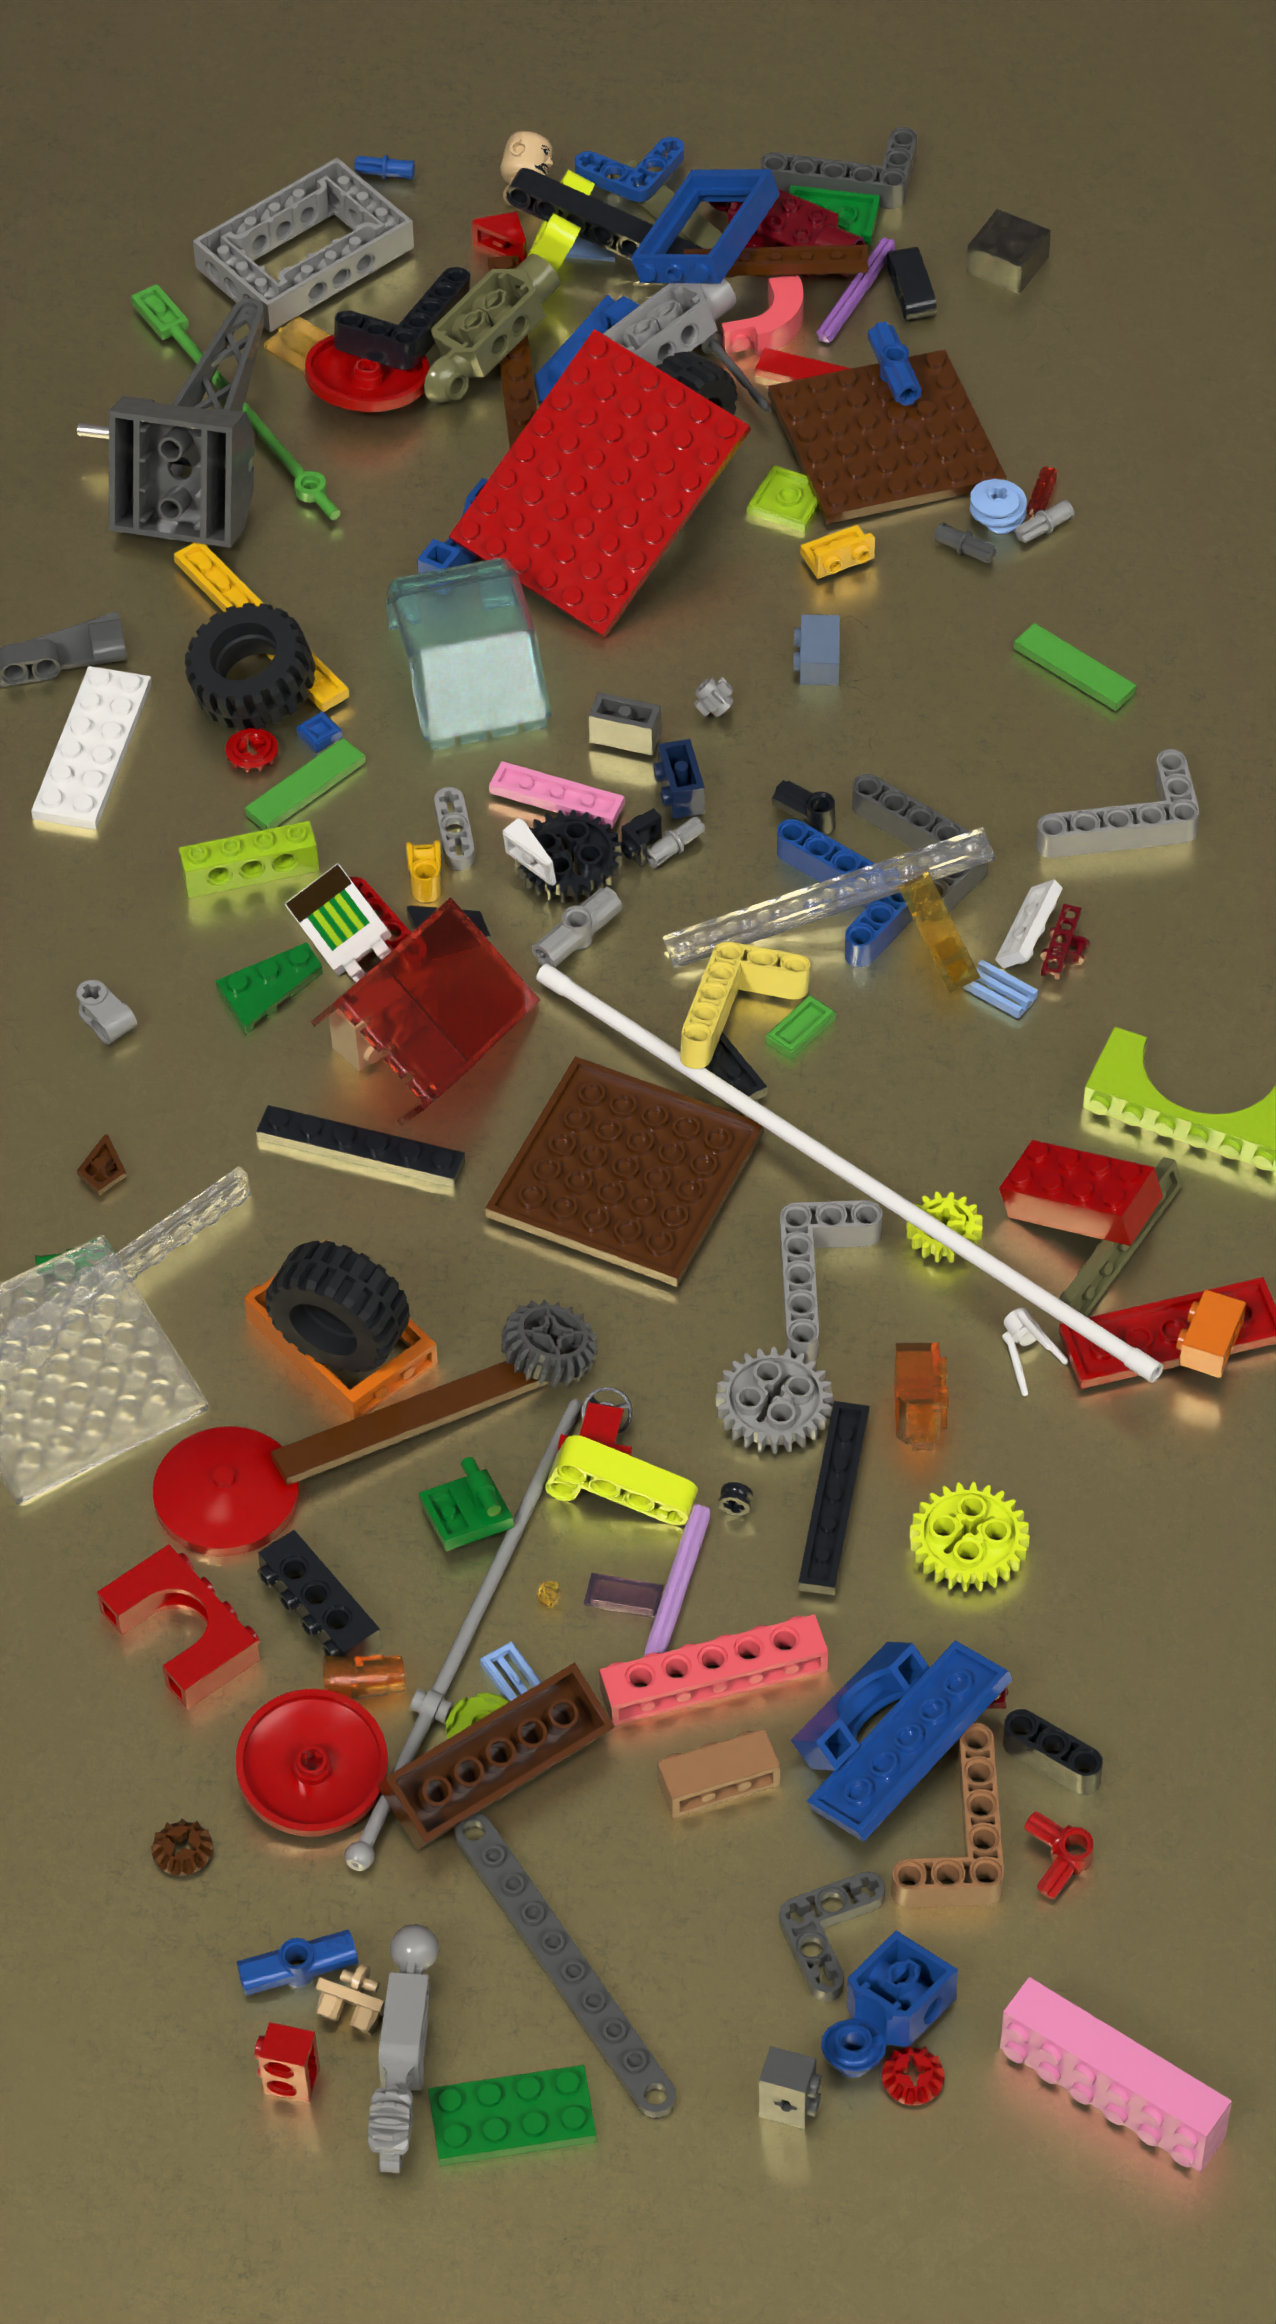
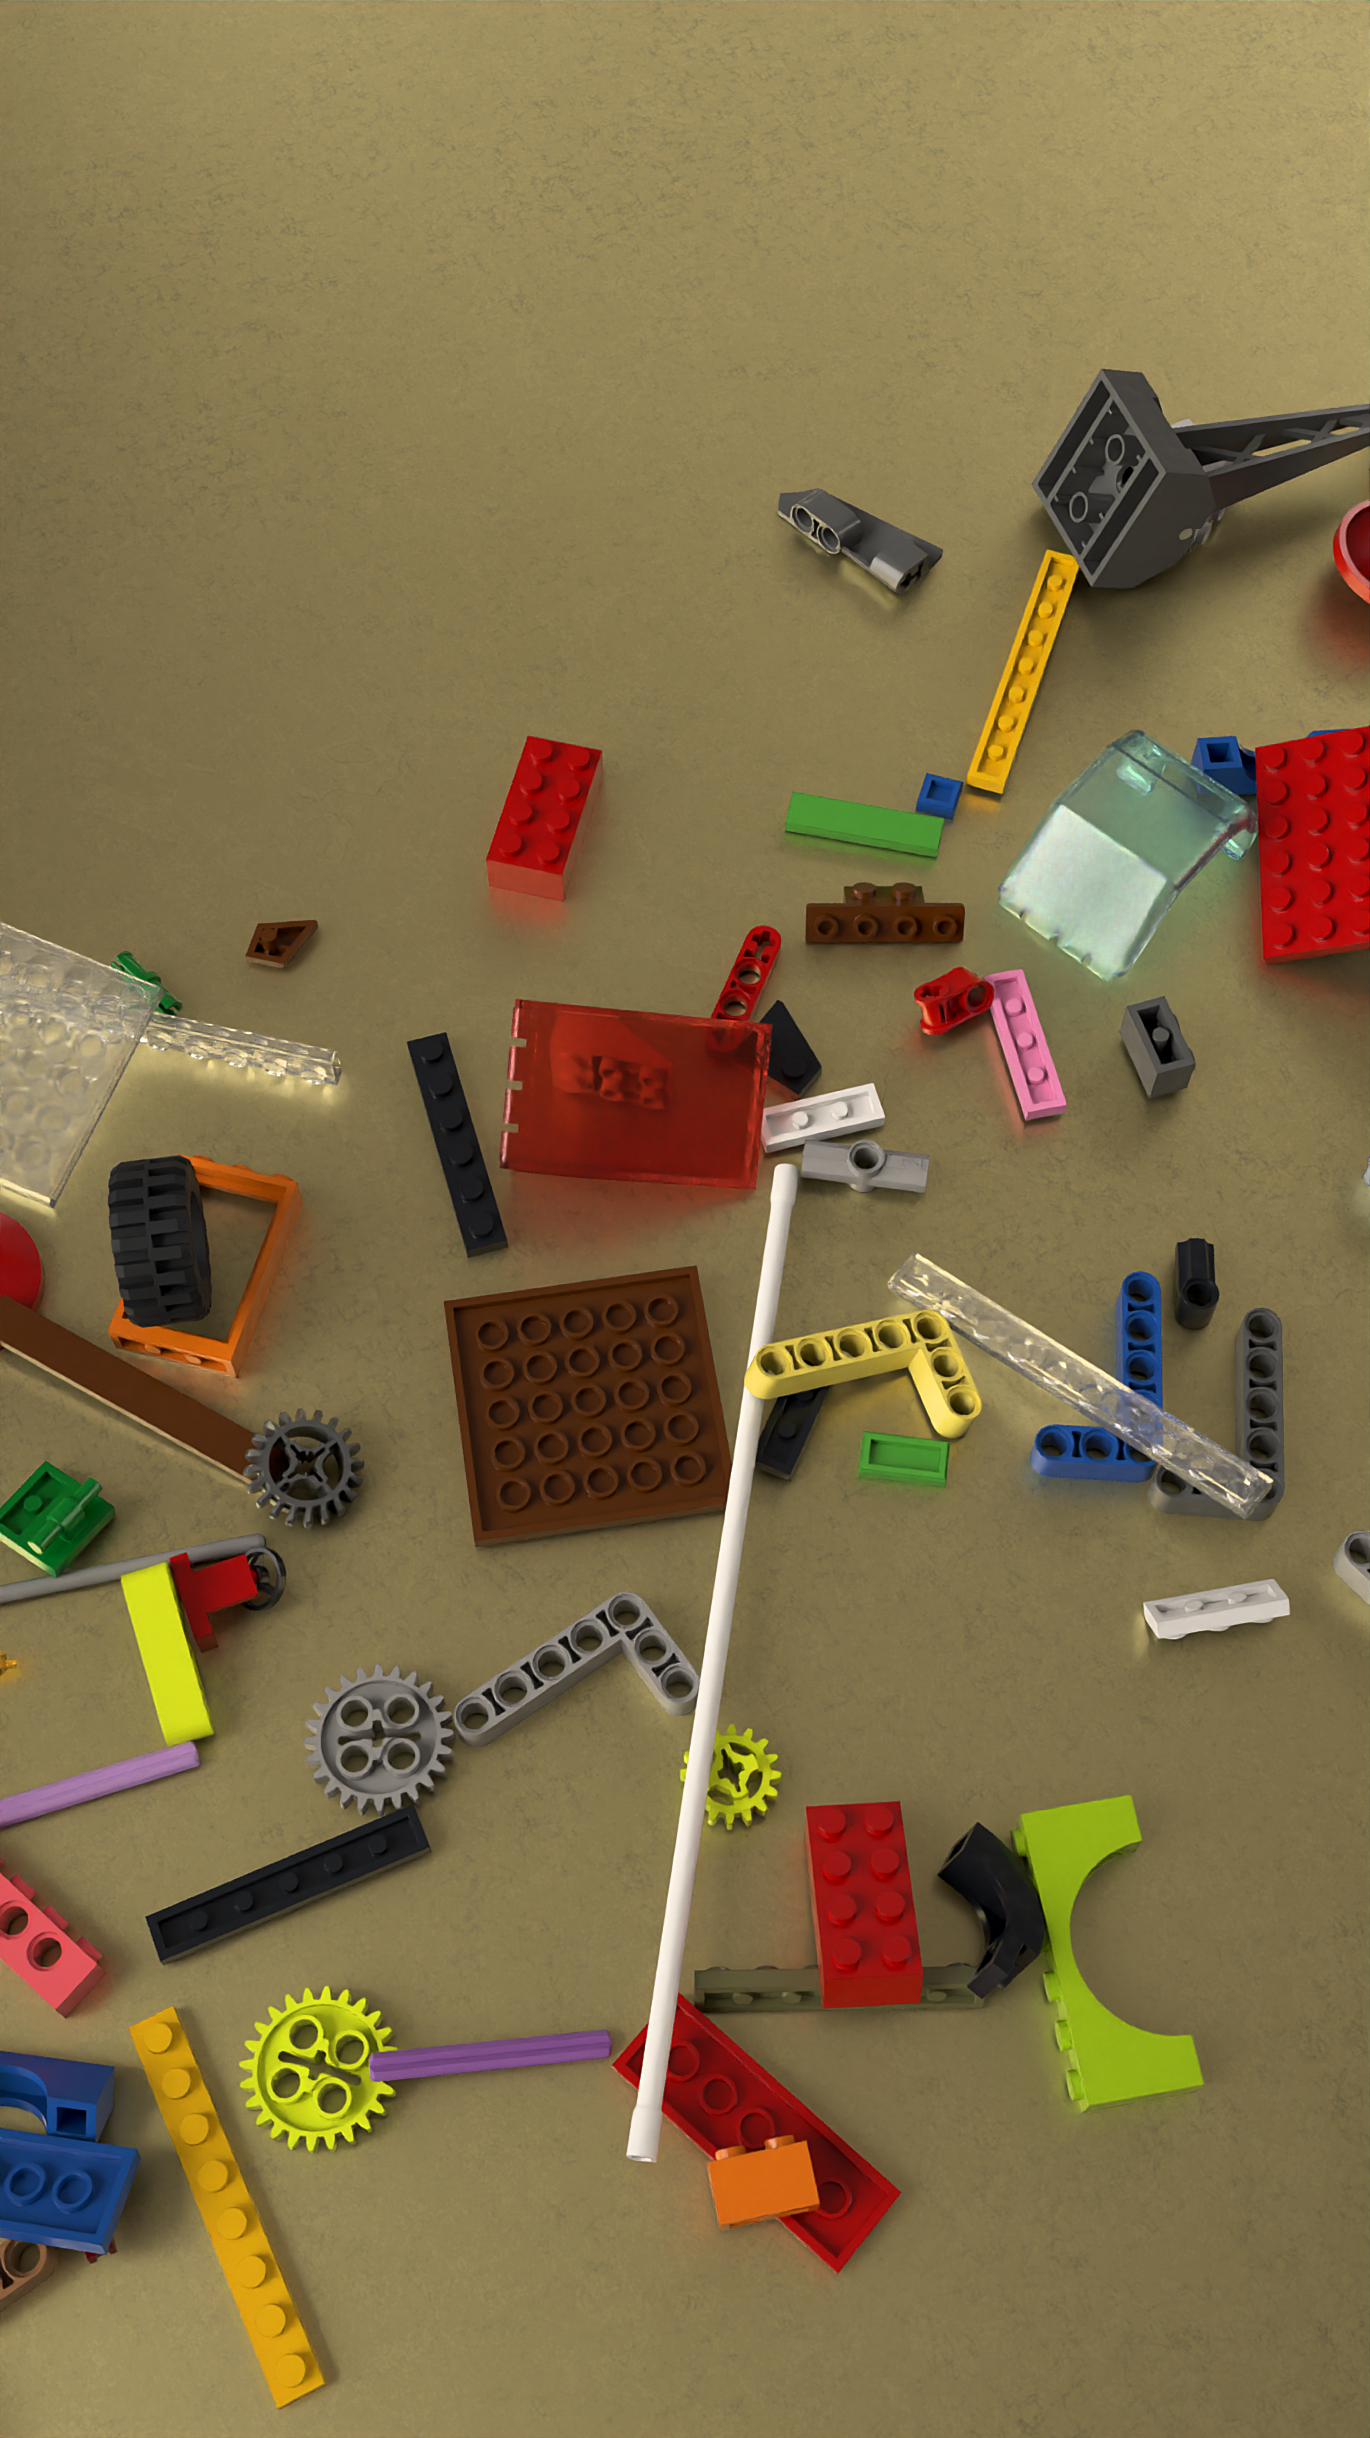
camera: 55 degrees right, 10 degrees up
white plate [31,666,152,830] -> none
light grey piece [76,980,137,1045] -> none
bright green bar [131,284,341,520] -> none
lime brick [178,821,319,898] -> none
black tyre [184,603,316,730] -> none
green wing [215,942,323,1035] -> none
red gear [226,728,278,773] -> none
tile [285,864,396,986] -> none
yellow piece [406,840,442,903] -> none
light grey beam [434,787,475,870] -> none
white slope [502,817,556,886] -> none
black gear [514,810,622,903] -> none
tile [584,1573,664,1618] -> none
black bracket [621,808,662,867] -> none
light grey axle [647,817,705,868] -> none
dark blue brick [653,739,705,819] -> none
light grey gear [694,677,734,717] -> none
black bush [718,1482,753,1516] -> none
clear orange hinge [894,1343,948,1451] -> none
clear yellow arch [898,872,981,993] -> none
light blue tile [962,959,1038,1019] -> none
white plant [1002,1308,1069,1396] -> none
black beam [1003,1709,1103,1795] -> none
dark red piece [1040,904,1090,980] -> none
none -> yellow plate [128,2006,327,2410]
none -> medium lavender axle [369,2029,612,2082]
none -> red brick [486,736,604,902]
none -> white plate [755,1083,885,1153]
none -> reddish brown bracket [805,882,965,942]
none -> red piece [914,966,994,1035]
none -> black arch [937,1822,1044,1999]

